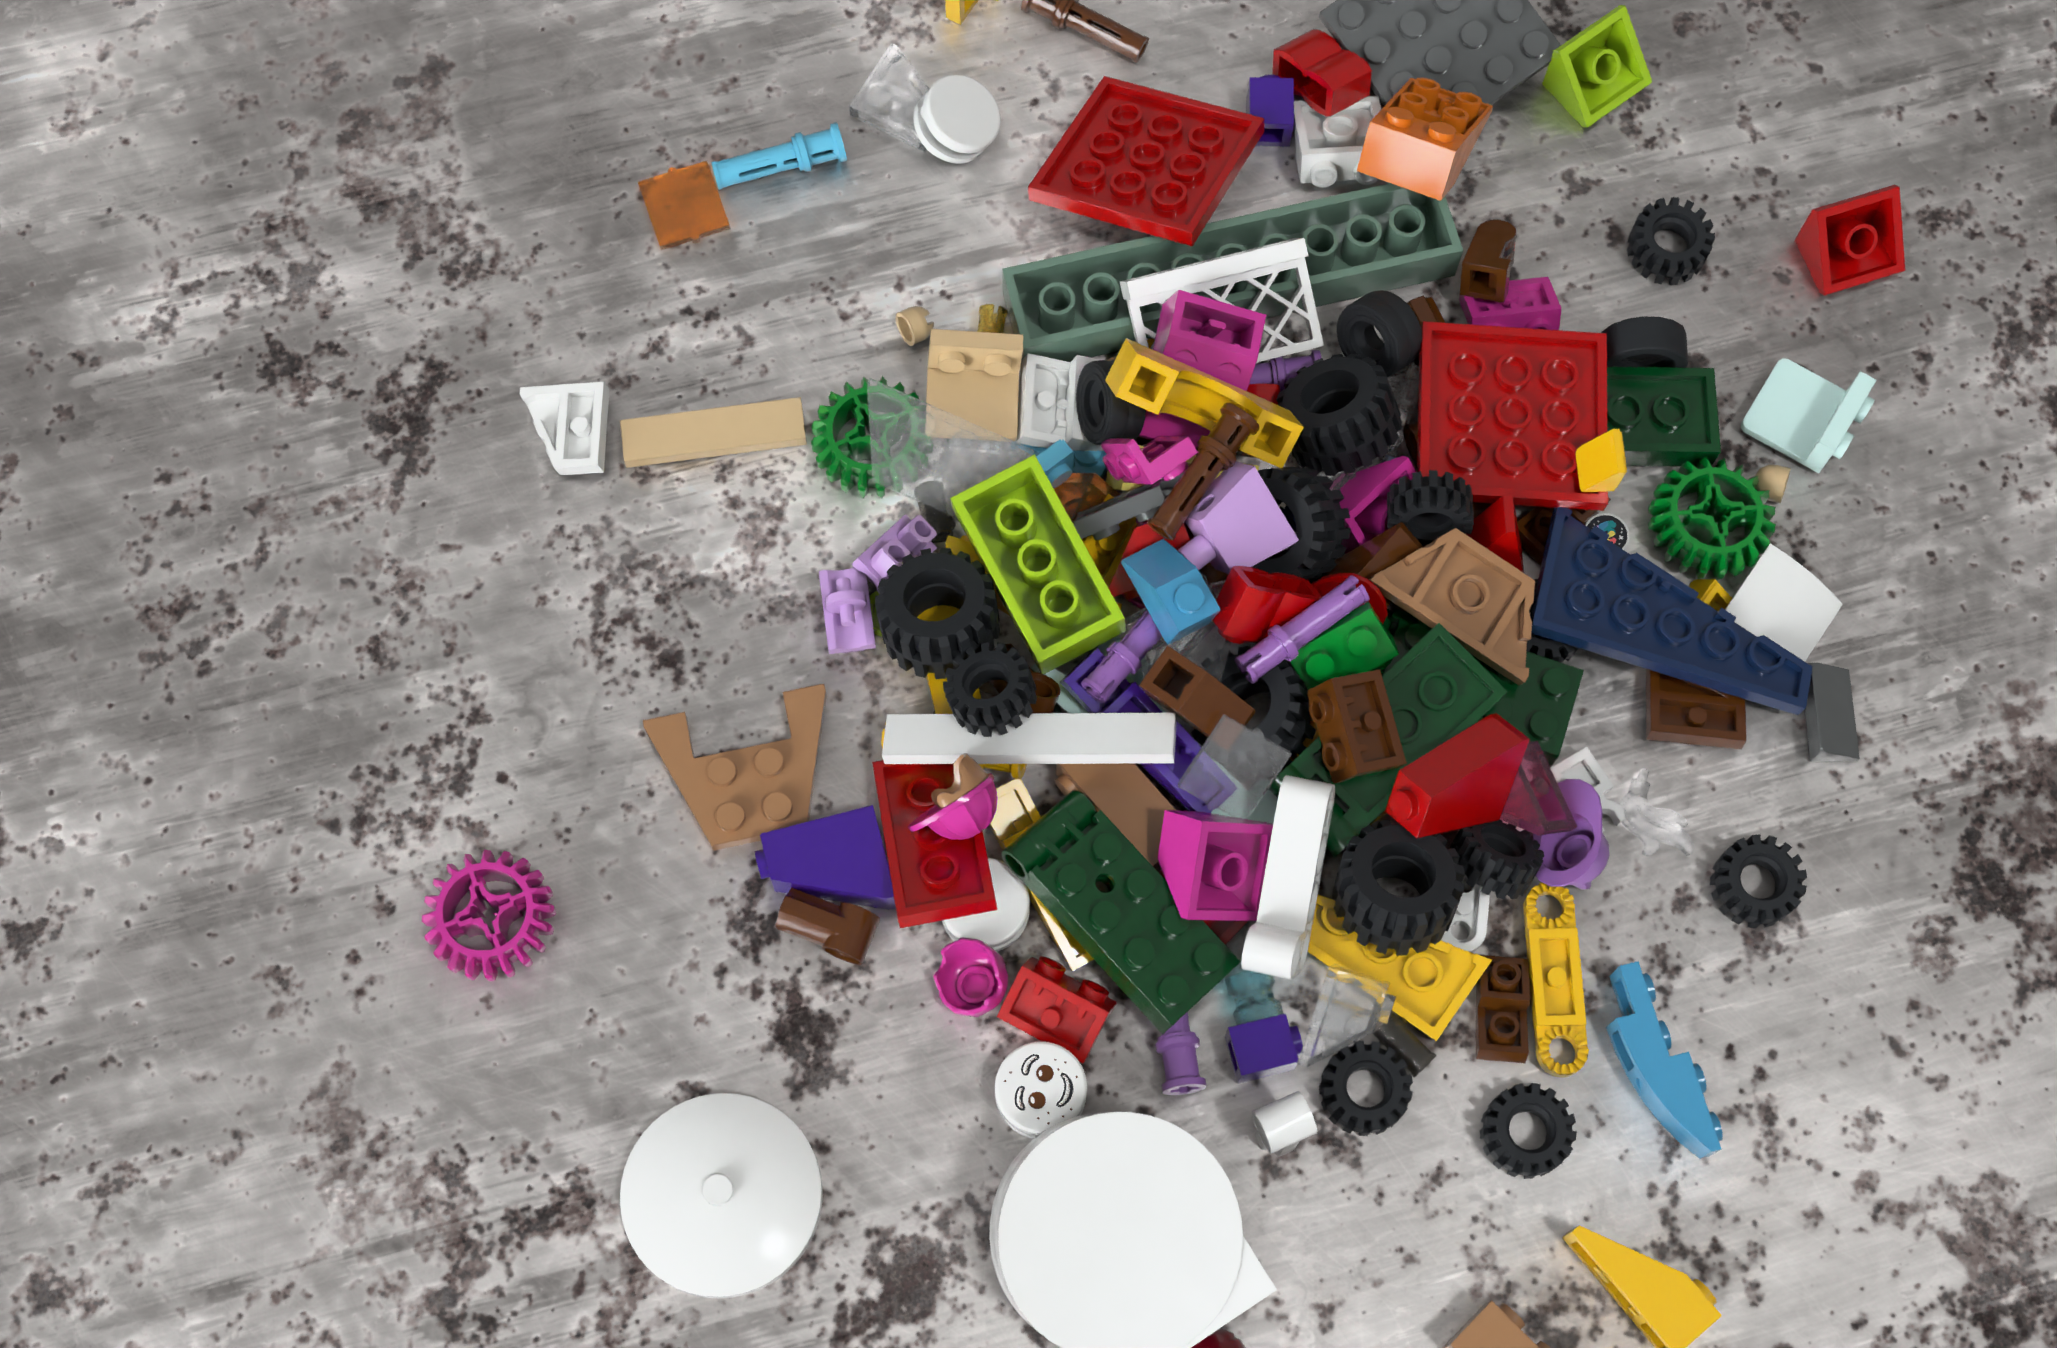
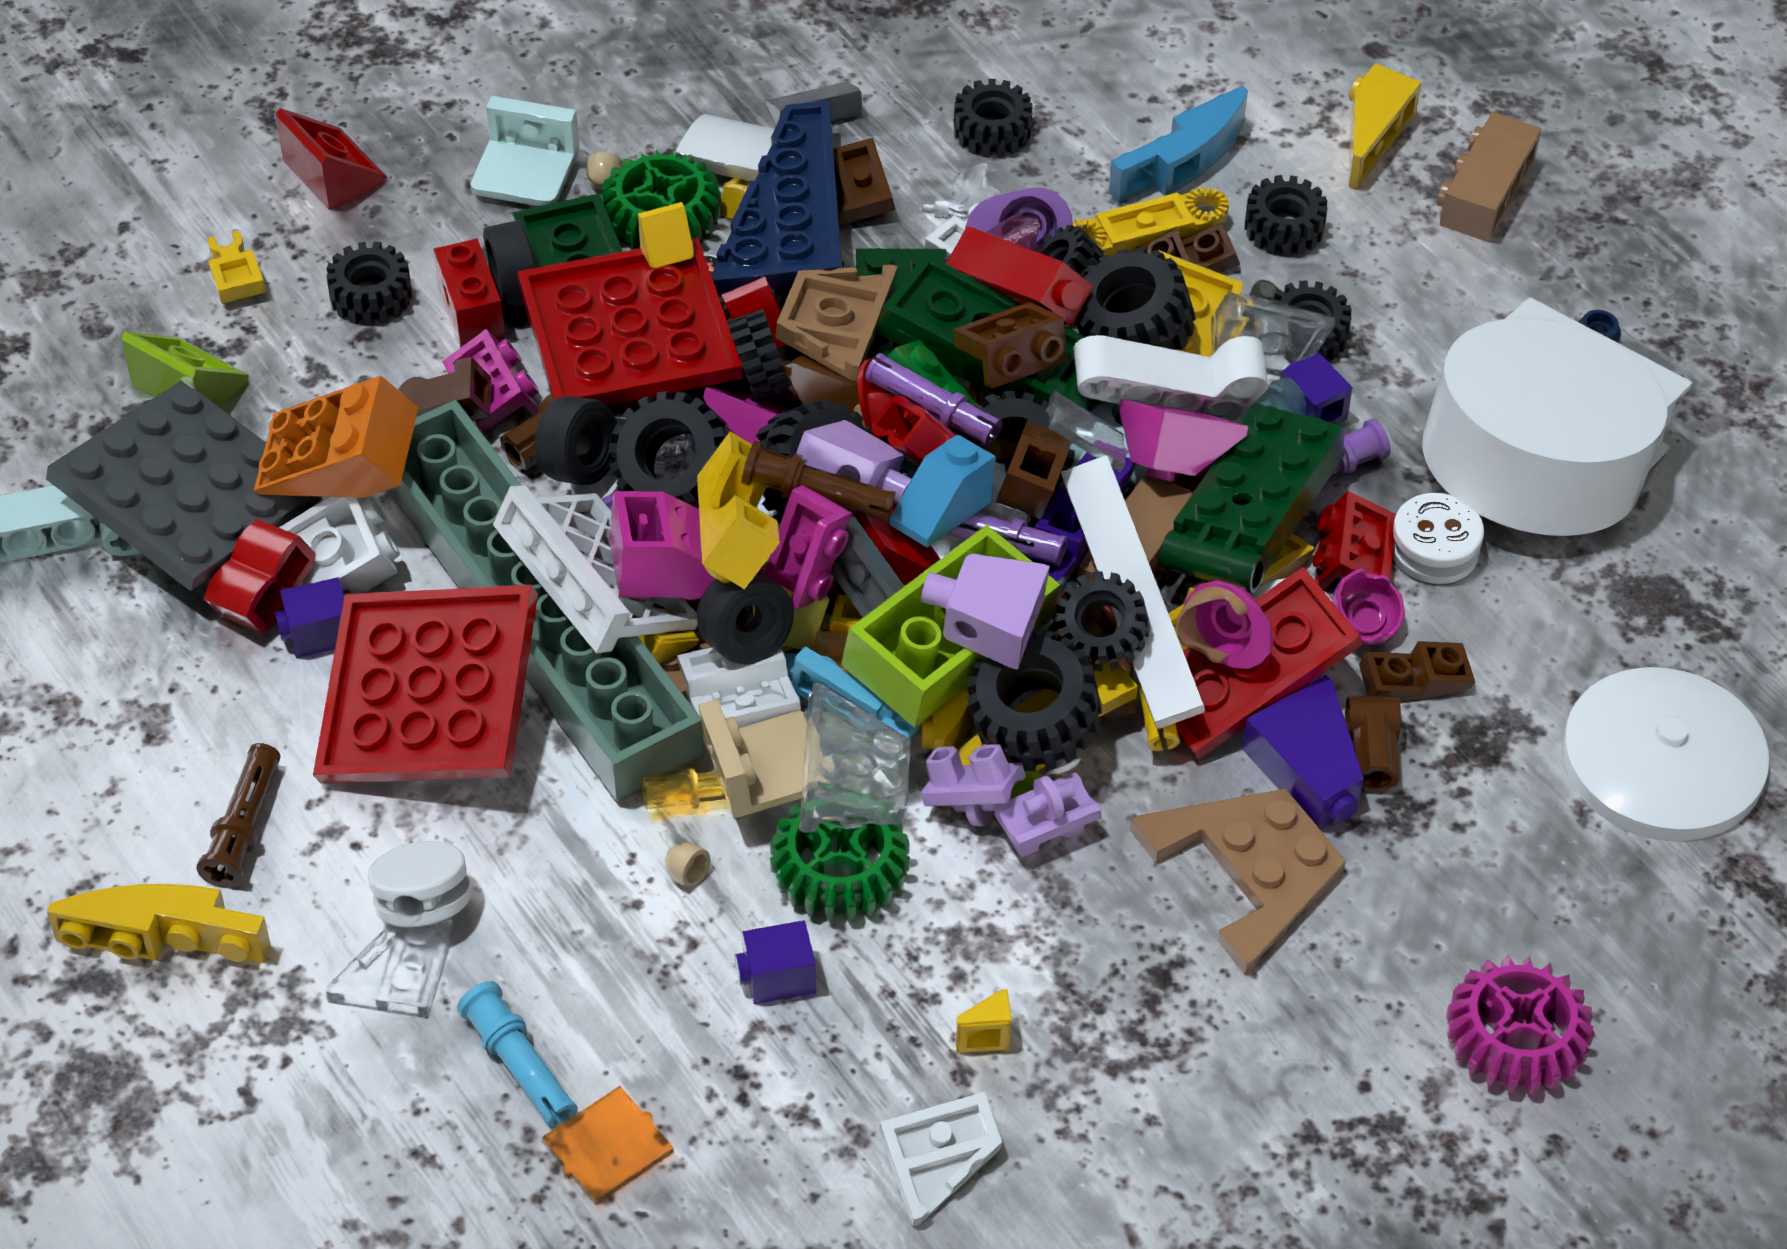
camera: 110 degrees left, 20 degrees down
tan tile [620,397,807,468] -> none
white piece [1252,1091,1317,1157] -> none
none -> yellow plate [208,230,266,304]
none -> red brick [433,238,505,348]
none -> dark purple brick [734,920,816,1004]
none -> lavender torso [921,554,1050,670]
none -> yellow slope [955,989,1012,1053]
none -> reddish brown slope [1359,641,1476,702]

